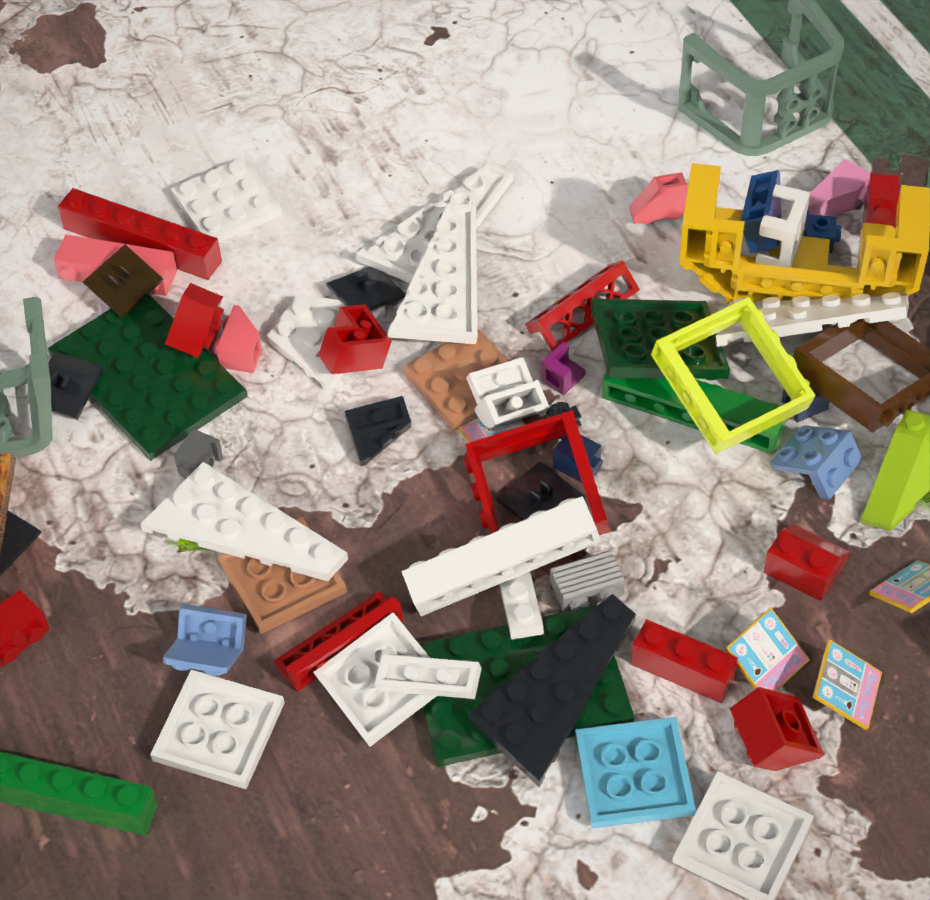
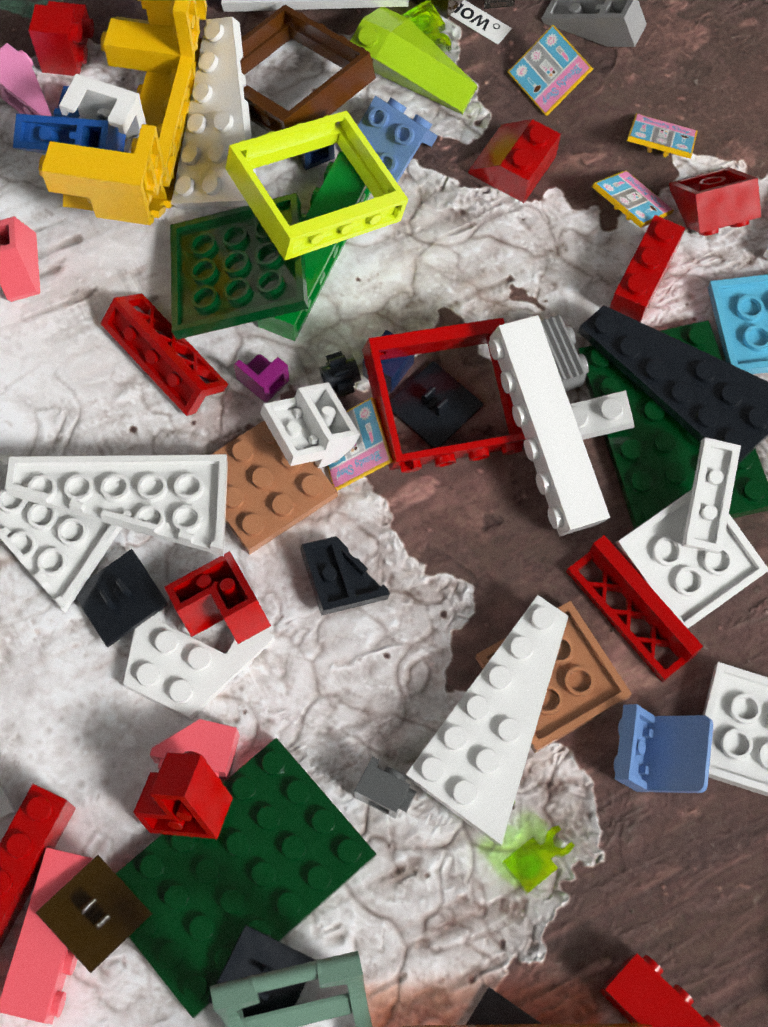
camera: 95 degrees left, 15 degrees up
none -> clear neon green plate [502,825,575,895]

